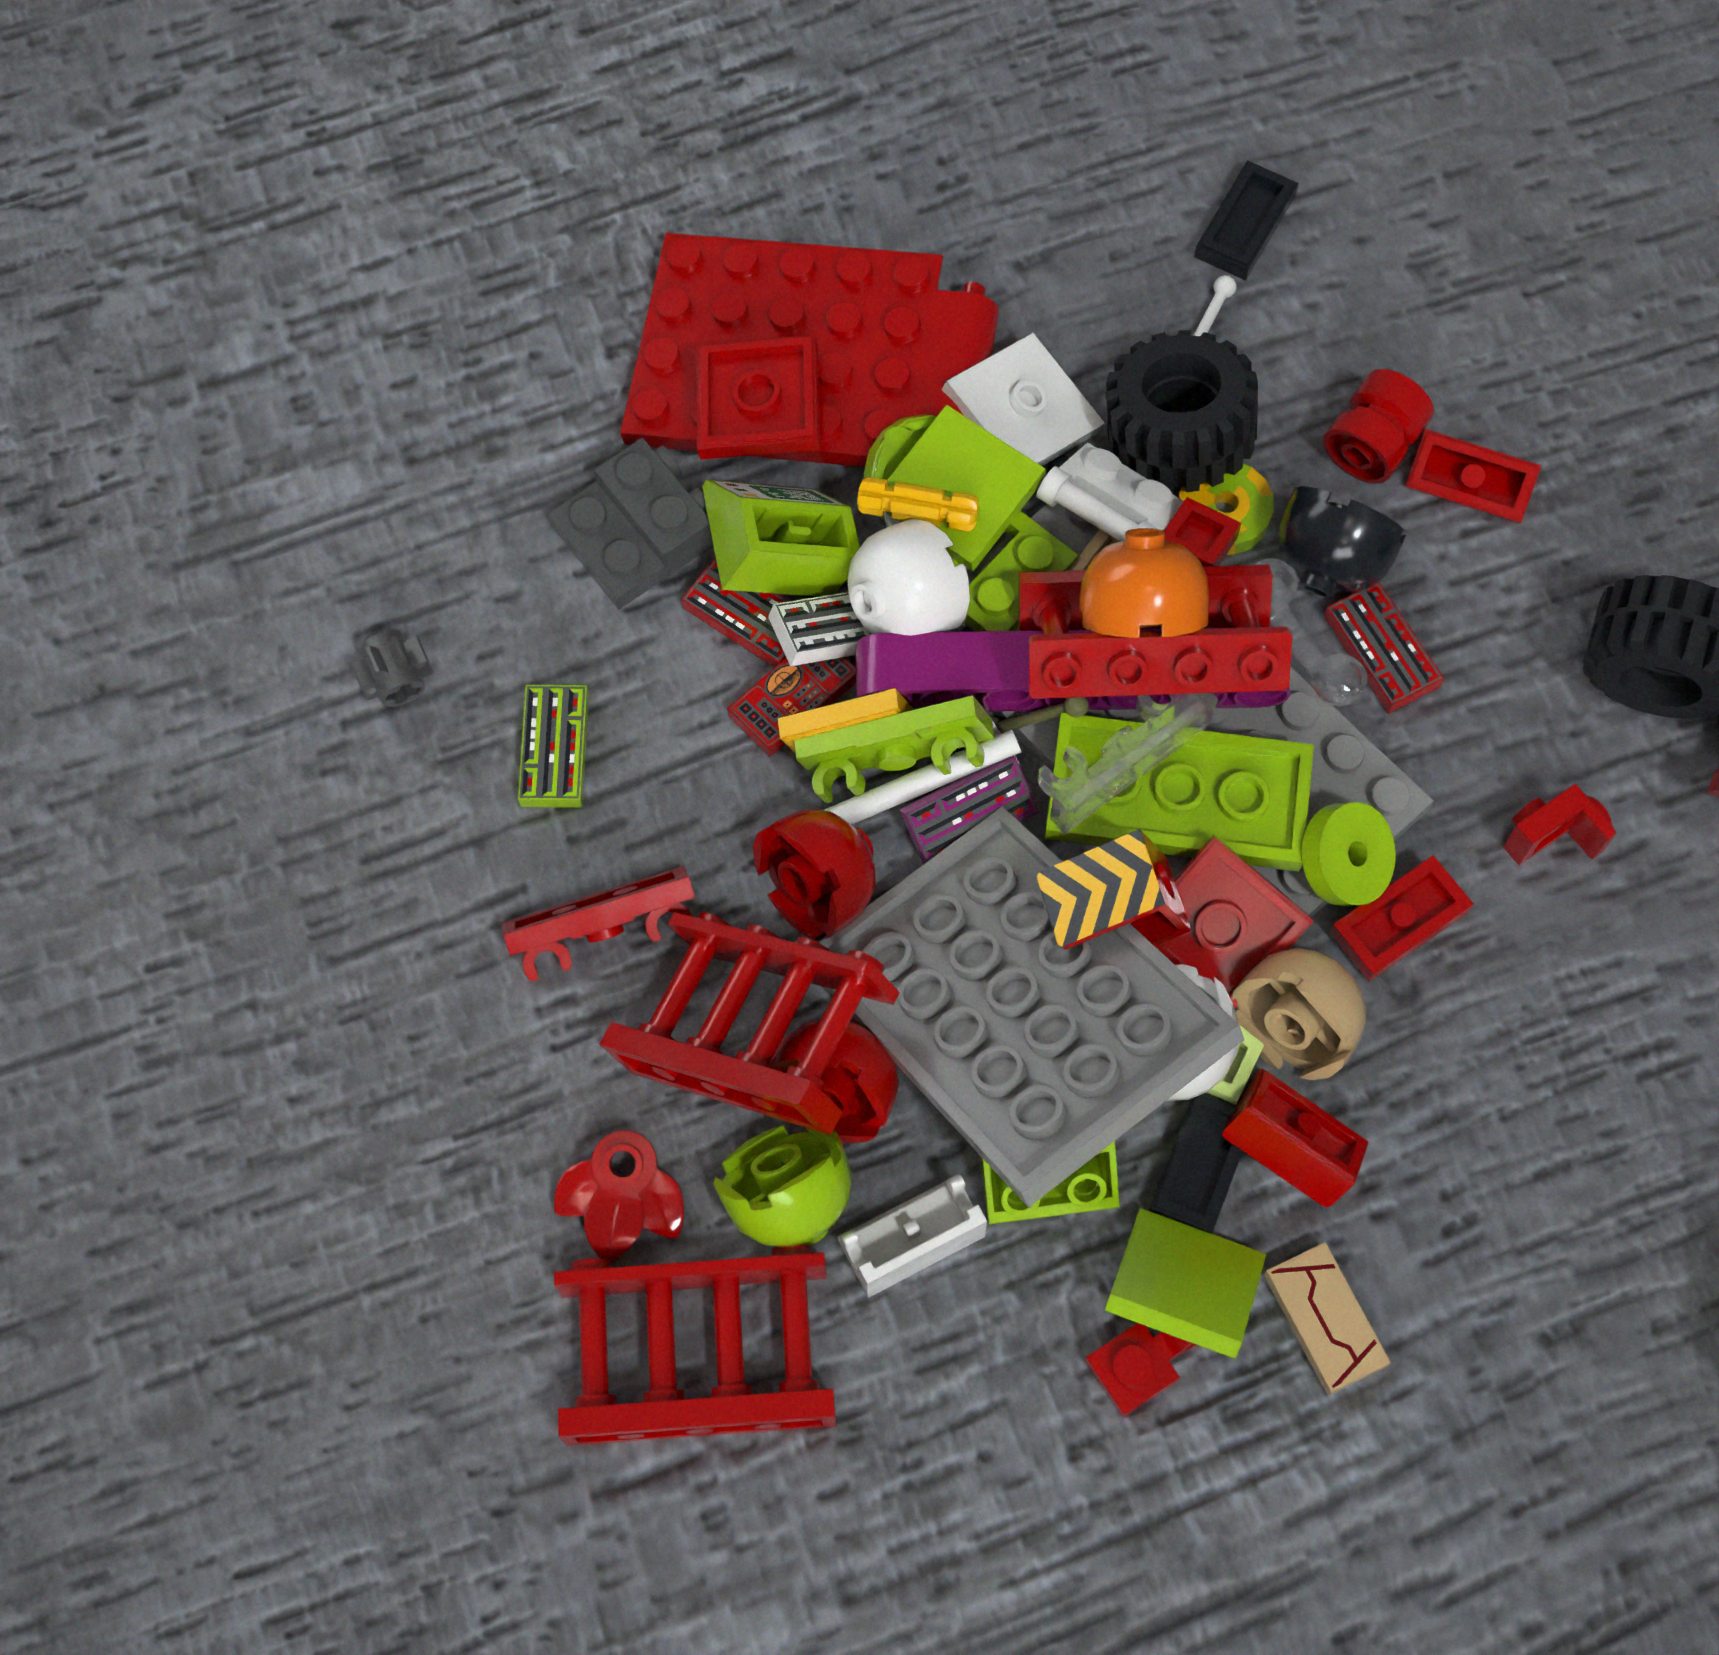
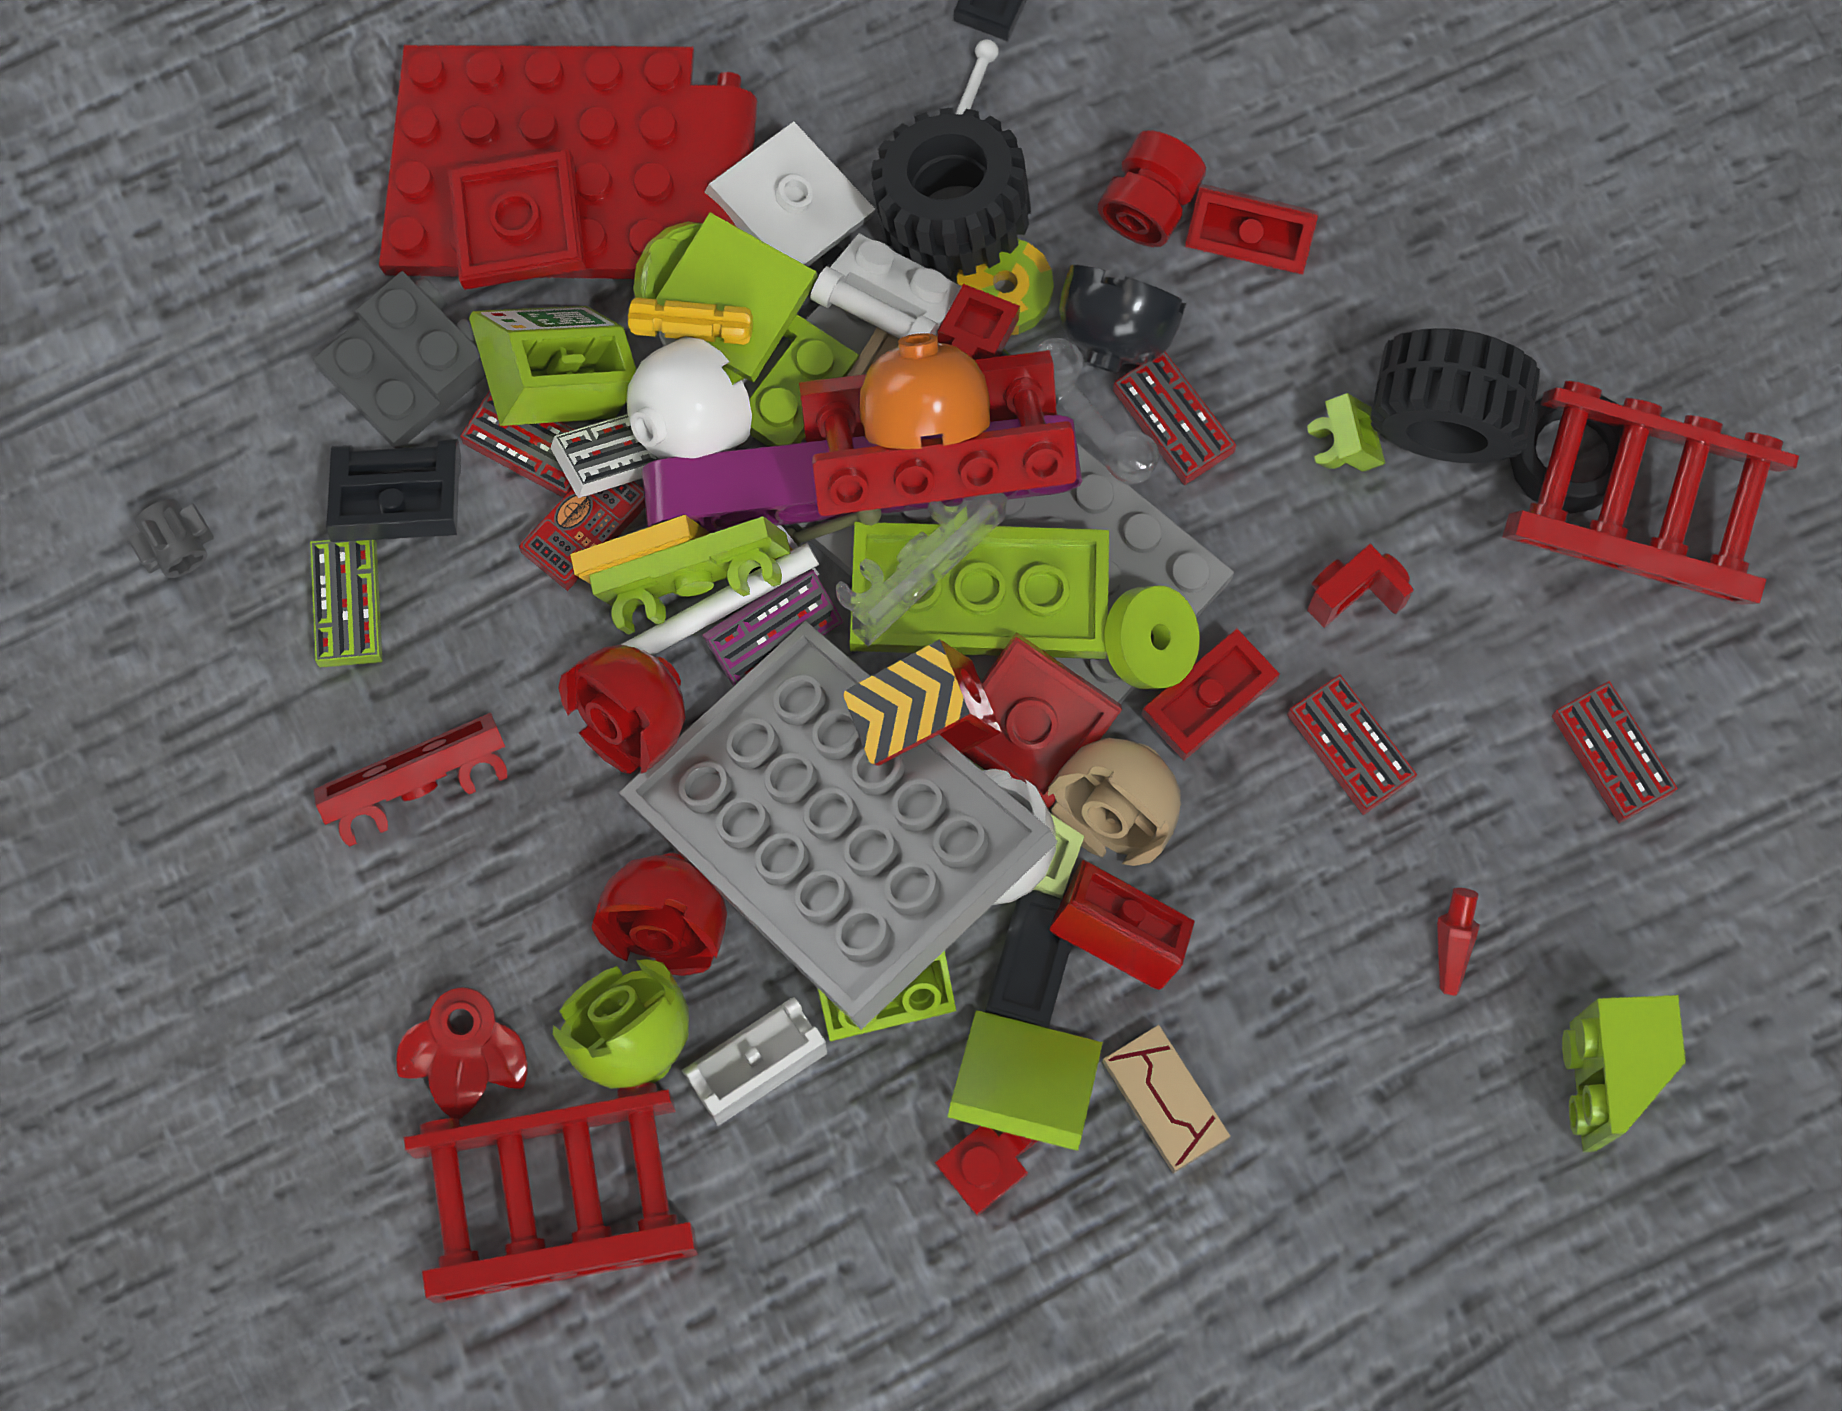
camera: 10 degrees left, 5 degrees up
red fence [599,912,900,1135] -> none
none -> black plate [326,439,461,542]
none -> tile [1287,674,1417,815]
none -> lime tile [1307,393,1385,472]
none -> red bar [1437,887,1480,996]

